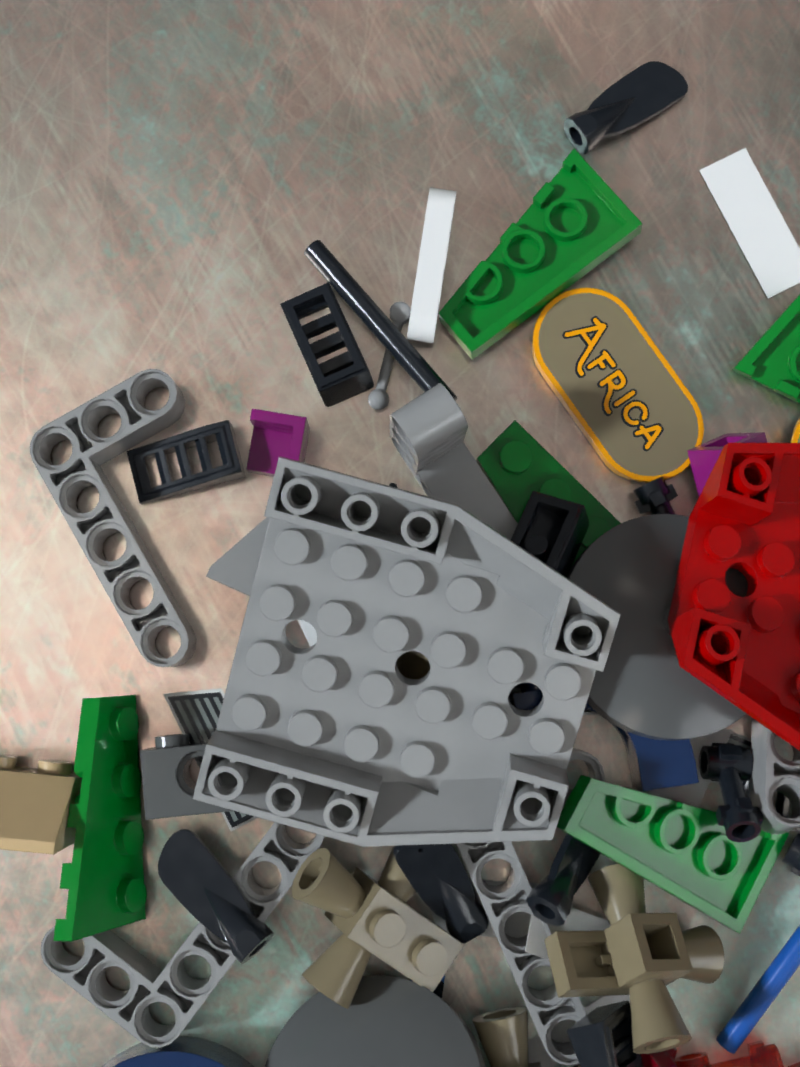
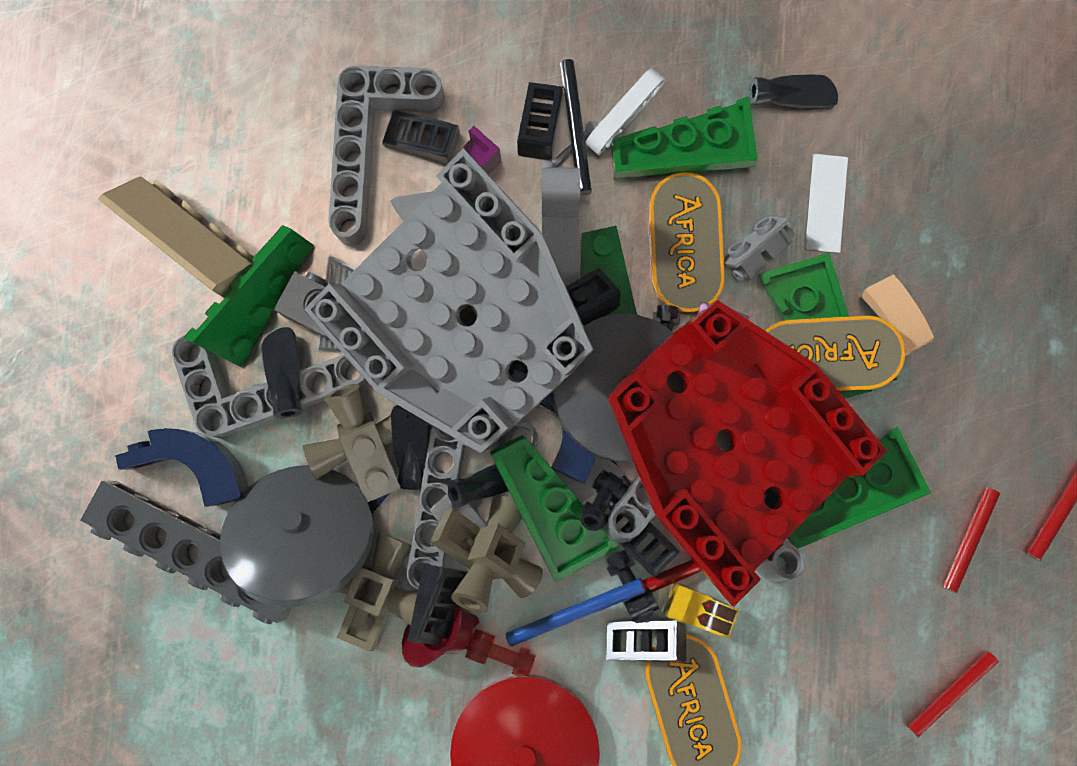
camera: 40 degrees right, 0 degrees up
none -> light grey hinge [724,216,795,283]

